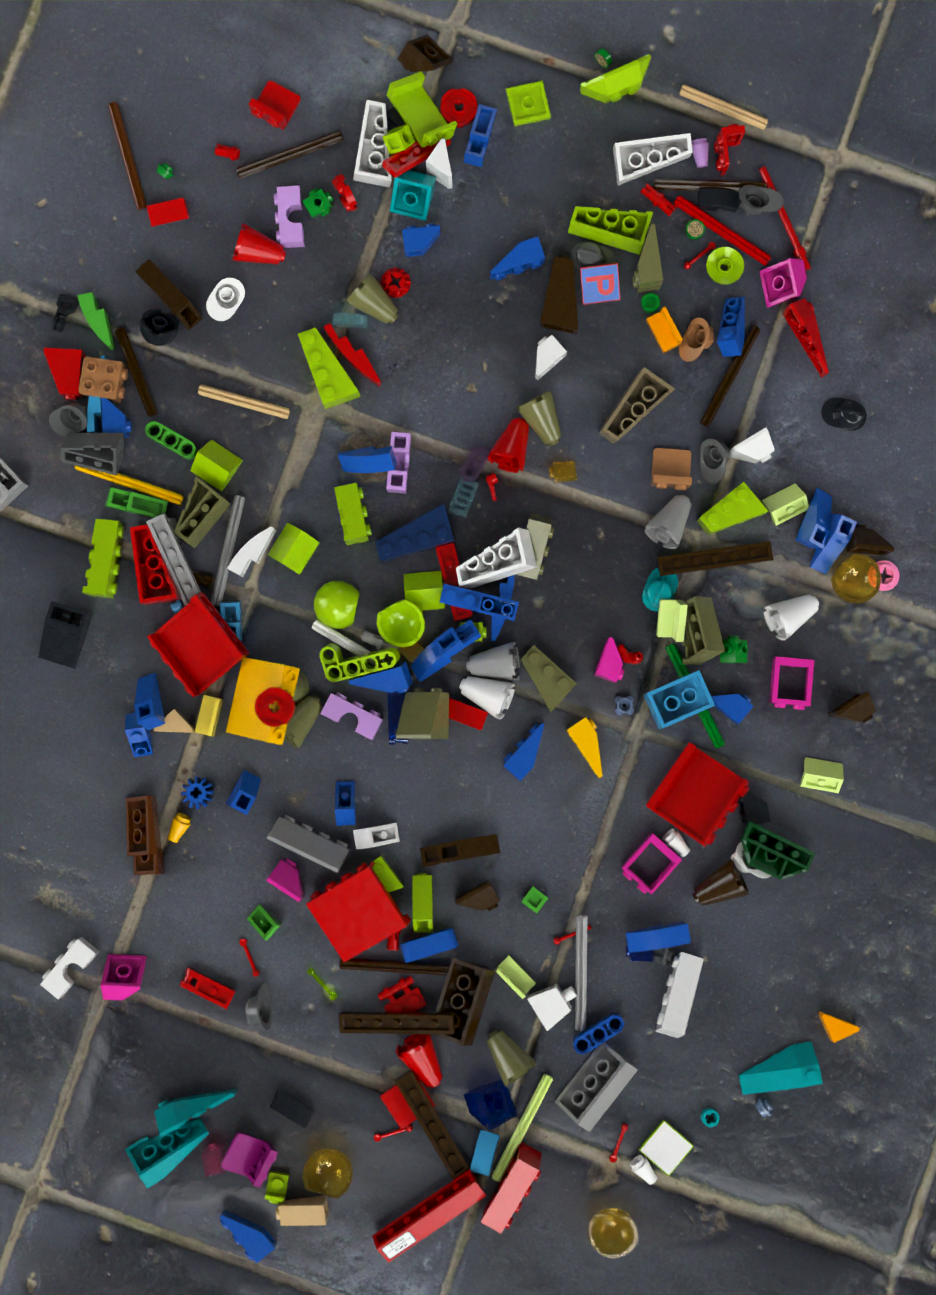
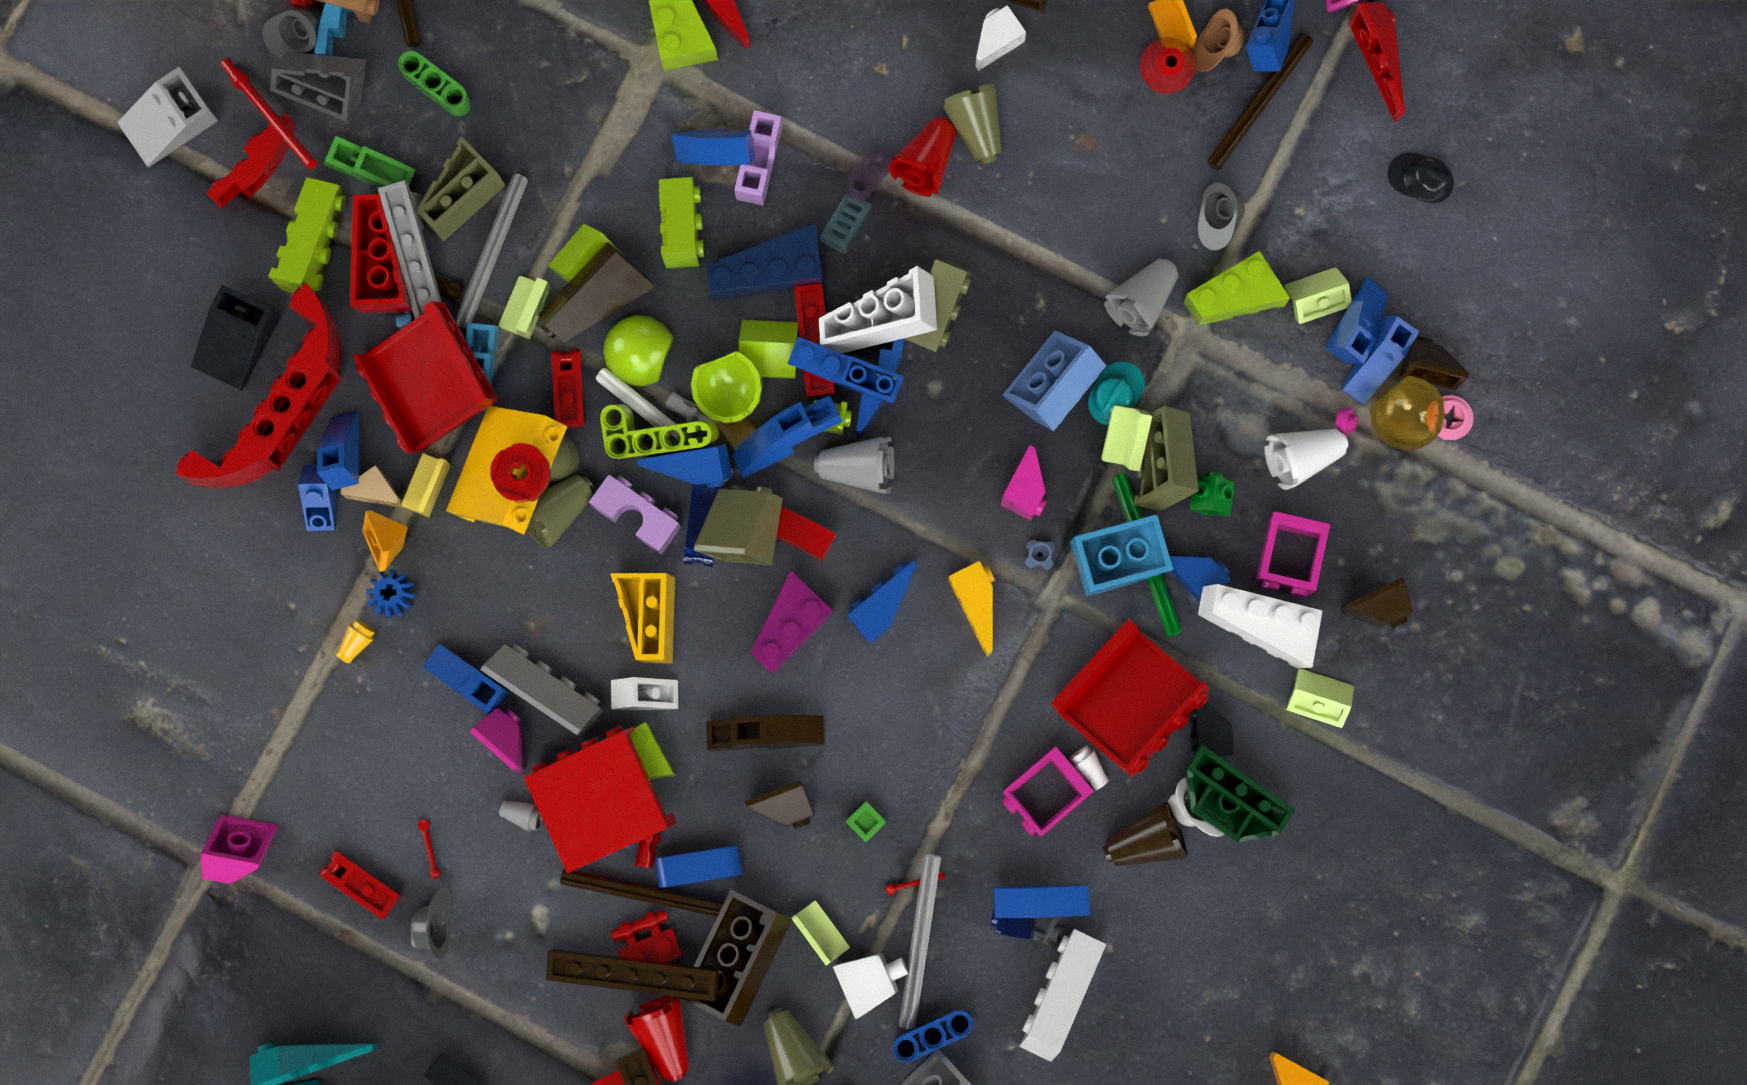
camera: 10 degrees right, 5 degrees down
white arch [40,937,100,999] -> none
yellow axle [75,465,184,505] -> none
blue slope [101,398,132,438] -> none
reddish brown slope [126,796,164,876] -> none
lime slope [190,440,243,492] -> none
tan axle [198,384,290,419] -> none
blue slope [225,770,261,815] -> none
white slope [227,527,276,577] -> none
bright green slope [247,904,282,941] -> none
clear neon green hinge [307,968,337,1000] -> none
blue slope [335,781,356,826] -> none
lime slope [412,873,433,933] -> none
white cone [459,676,515,720] -> none
red hand [486,473,498,501] -> none
olive wedge [520,645,577,713] -> none
clear yellow bracket [549,461,577,483] -> none
dark tan wedge [598,367,675,444] -> none
red arm [617,644,643,664] -> none
medium nougat bracket [651,448,692,491] -> none
dark brown plate [657,541,774,577] -> none
white slope [730,428,775,464] -> none
none -> red slope [175,283,342,488]
none -> red slope [206,113,296,209]
none -> red bar [221,58,317,169]
none -> light orange slope [362,511,408,572]
none -> blue slope [423,644,510,714]
none -> yellowish green panel [499,276,551,339]
none -> light grey cone [499,800,543,832]
none -> dark brown slope [538,242,654,343]
none -> red plate [551,349,585,429]
none -> yellow wedge [610,573,675,663]
none -> magenta wedge [751,571,833,676]
none -> medium blue slope [1003,330,1106,431]
none -> red cone [1140,37,1196,94]
none -> white wedge [1198,584,1322,669]
none -> dark pink plate [1335,407,1358,436]

